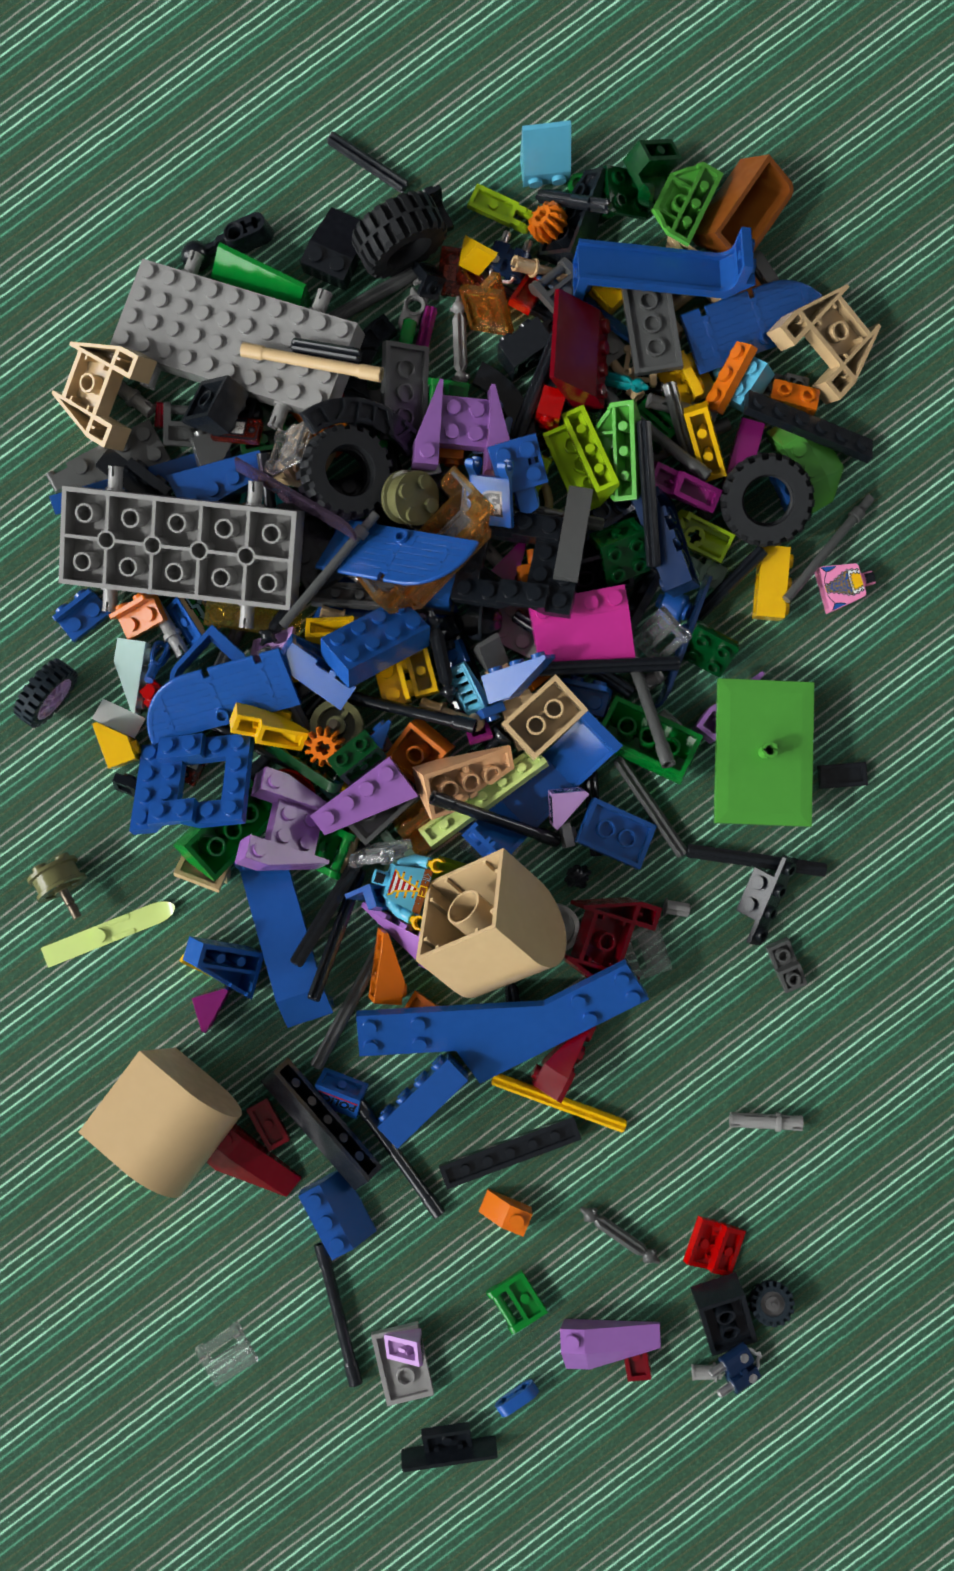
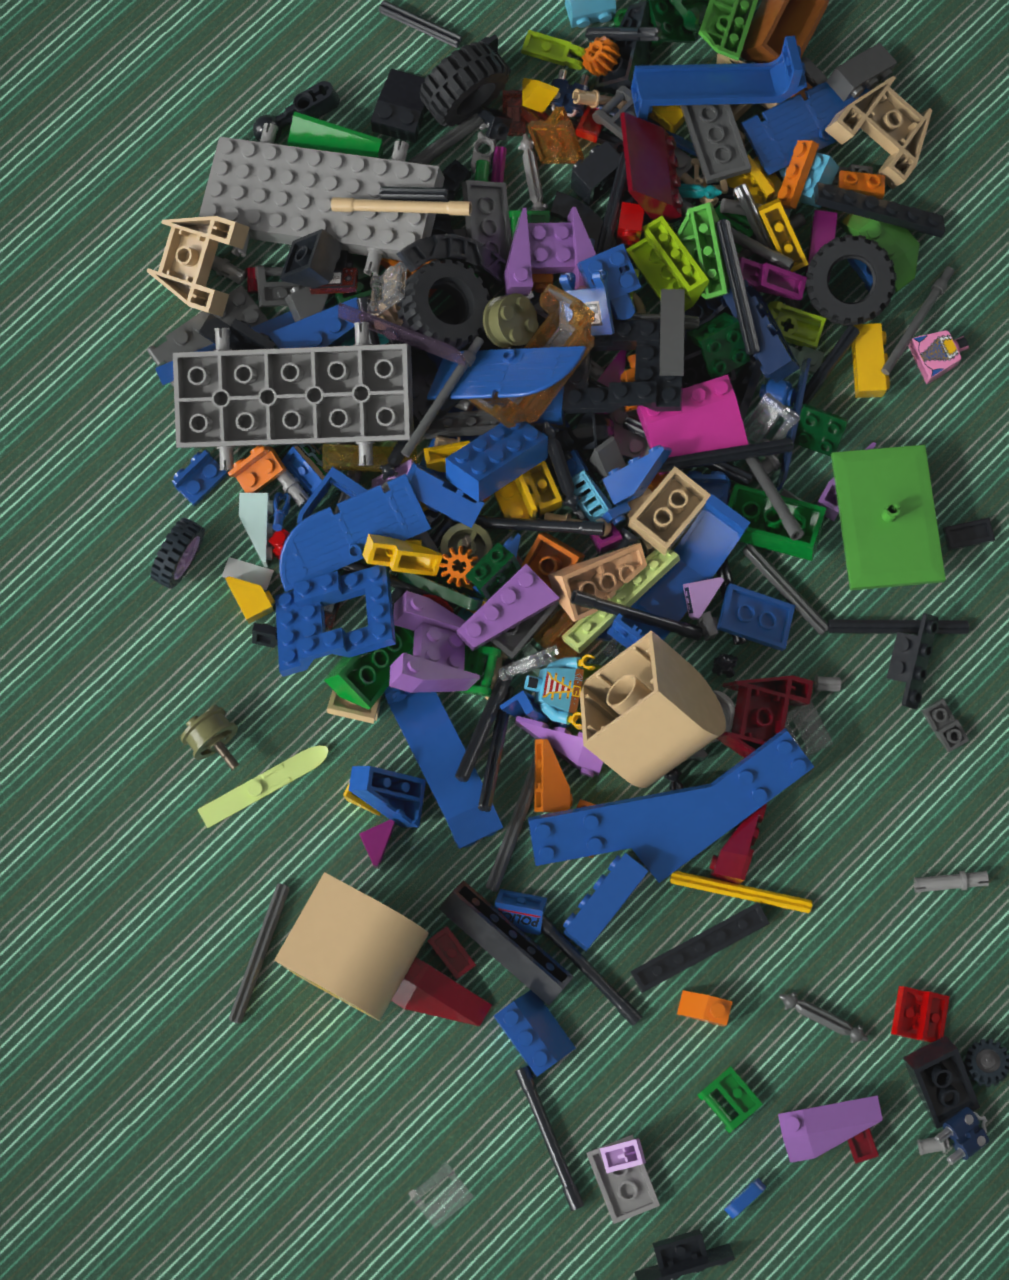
camera: 10 degrees left, 10 degrees down
none -> dark grey axle [229,883,290,1024]
none -> dark grey brick [826,43,897,101]

